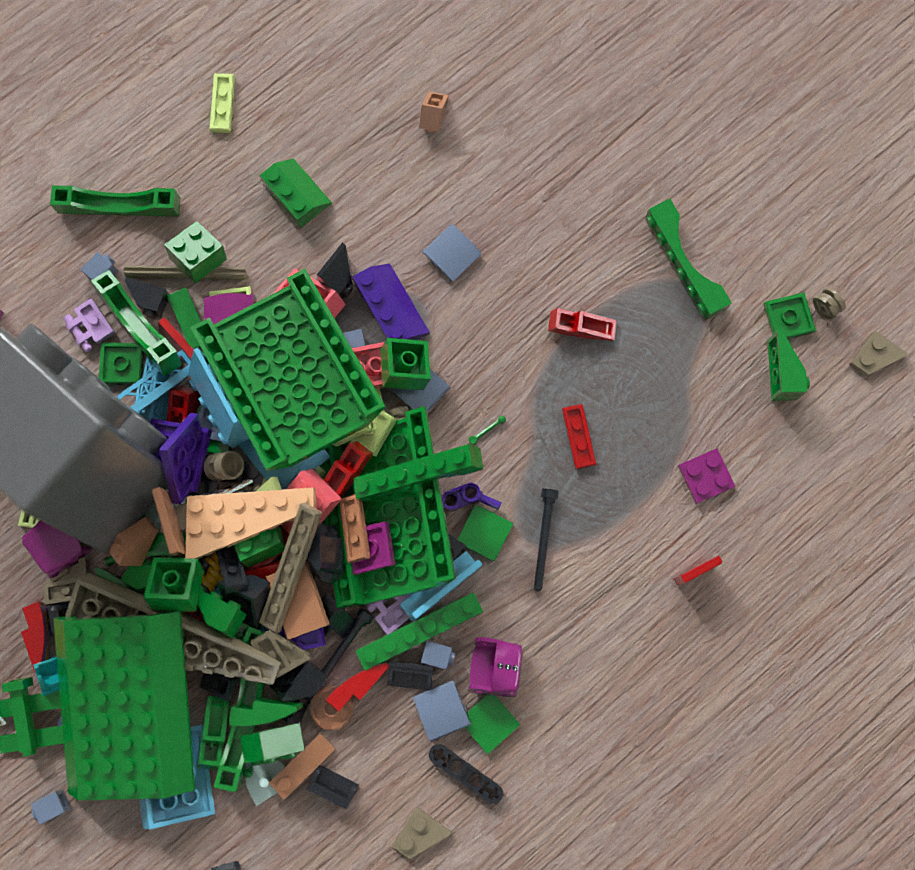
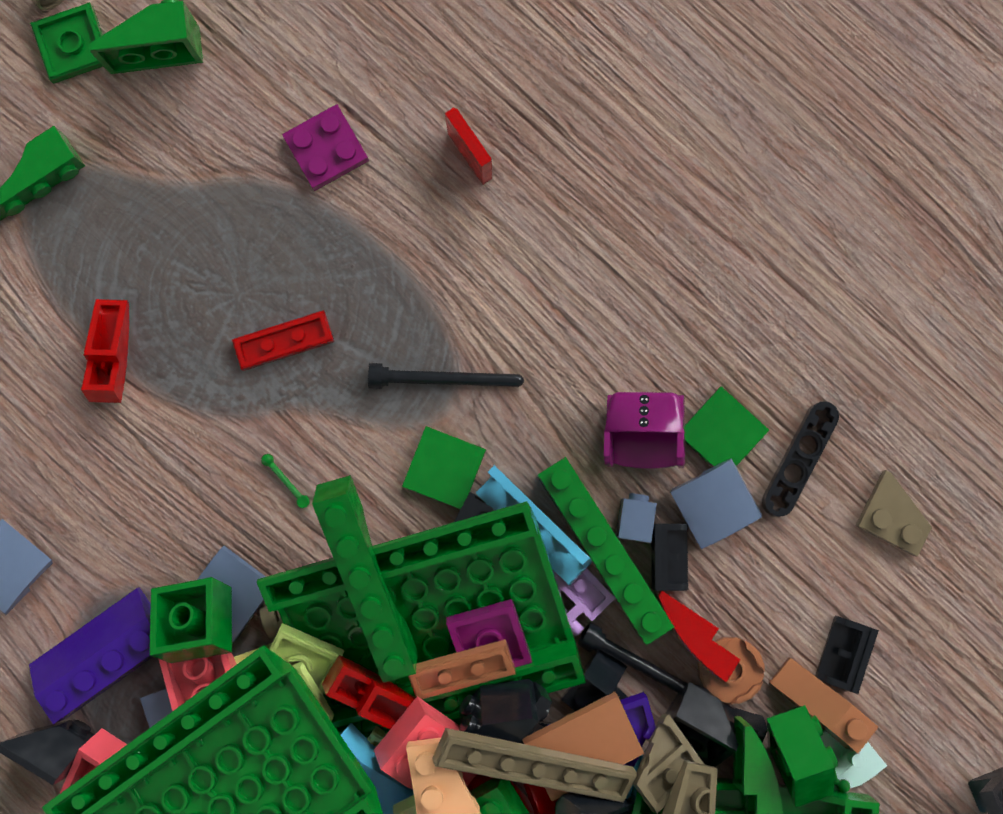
camera: 95 degrees left, 5 degrees up
dark purple beam [442,483,502,512] -> none

